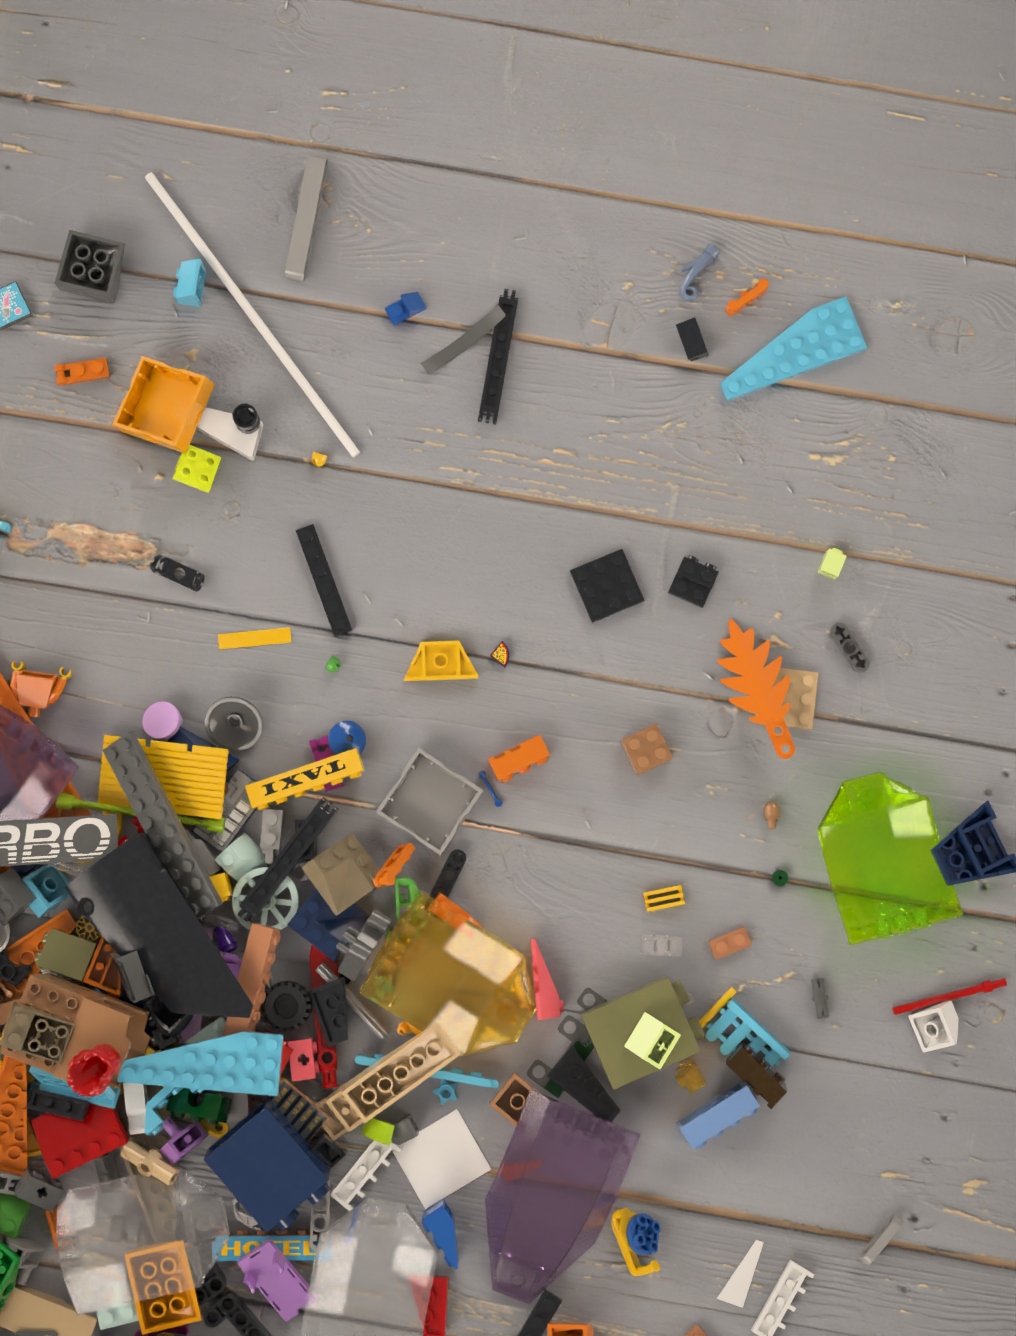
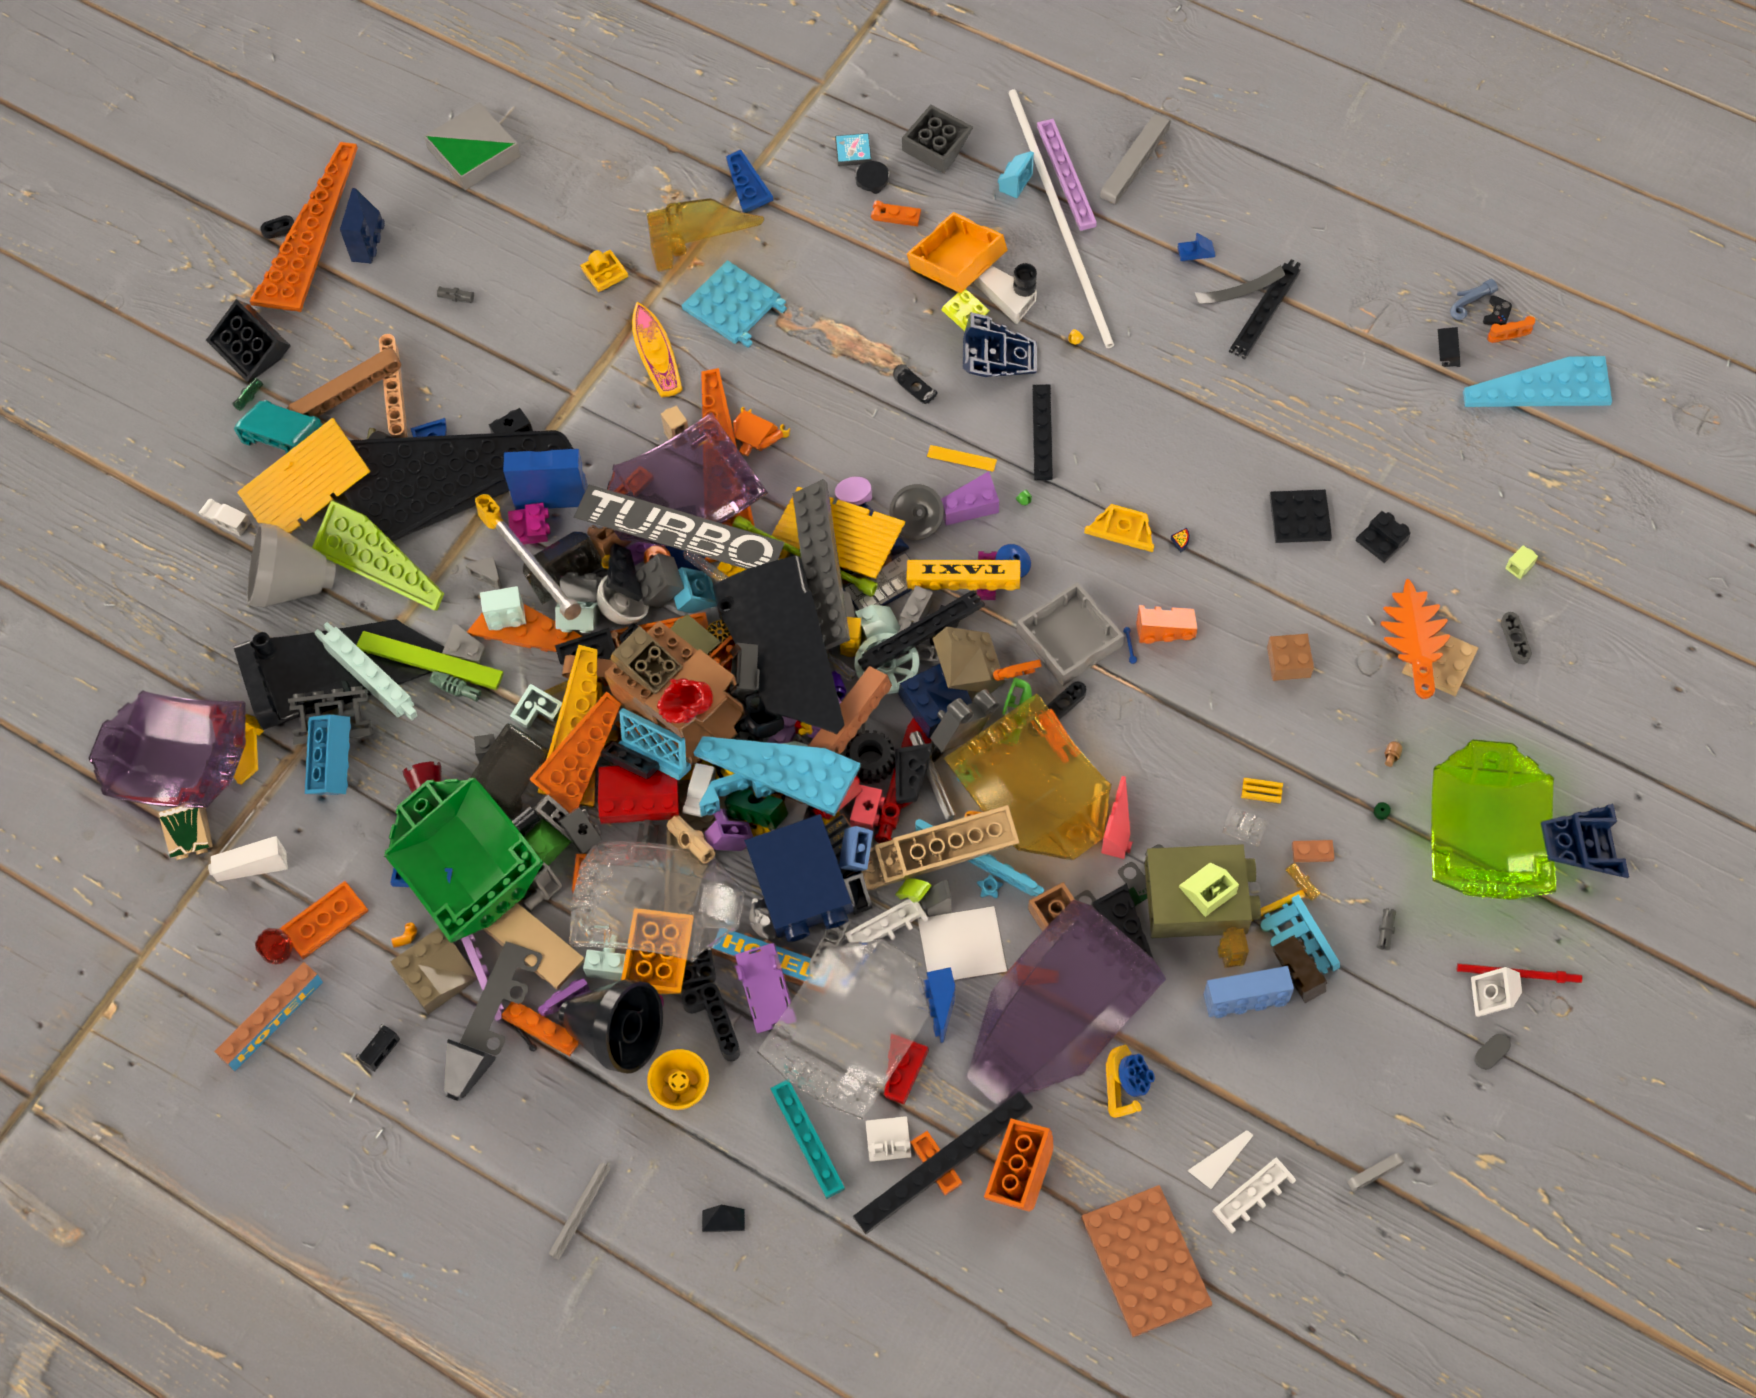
camera: 30 degrees right, 20 degrees down
none -> medium blue brick [839,826,873,872]
none -> black tile [855,161,889,194]
none -> medium lavender wedge [941,471,999,526]
none -> dark blue wedge [963,312,1037,377]
none -> lavender plate [1037,119,1097,231]
none -> clear yellow pin [1285,862,1321,901]
none -> dark grey tile [1475,1034,1511,1070]
none -> black piece [1483,295,1512,326]

